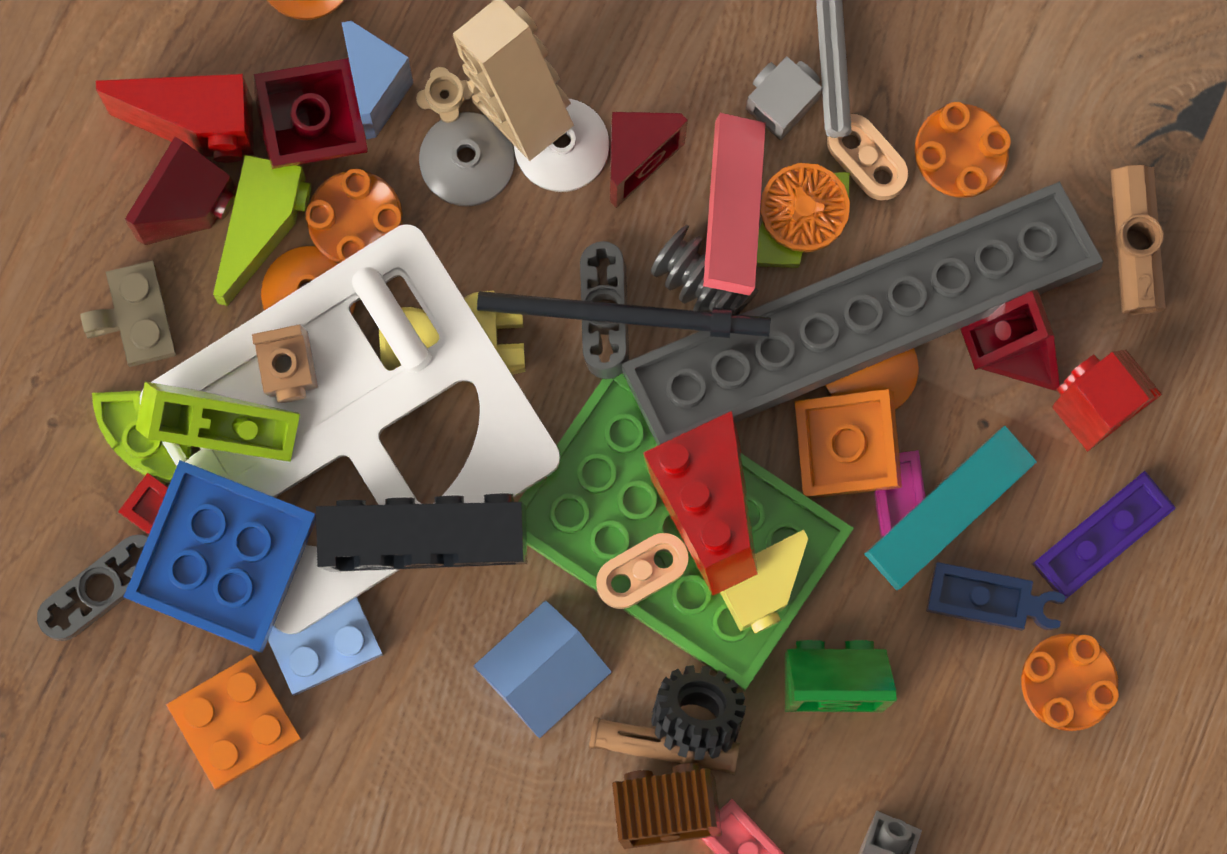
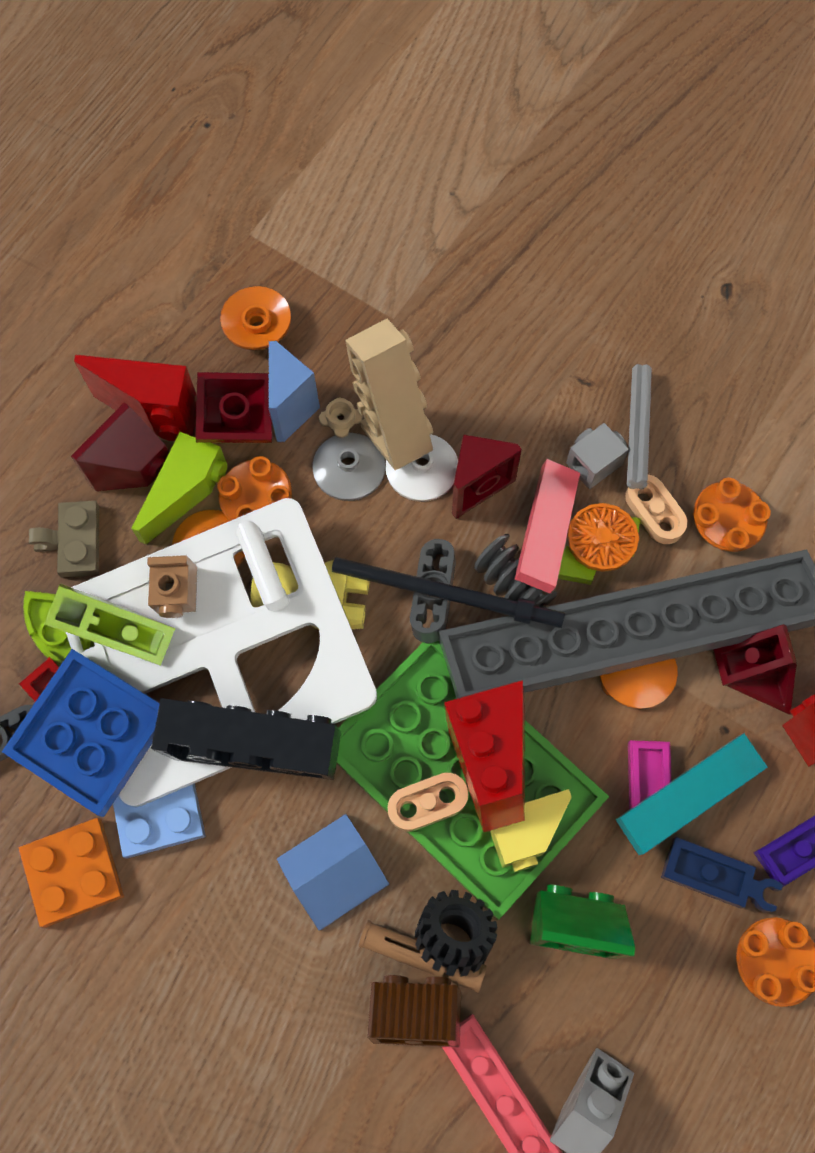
camera: 15 degrees right, 10 degrees down
orange plate [795,389,902,499] -> none

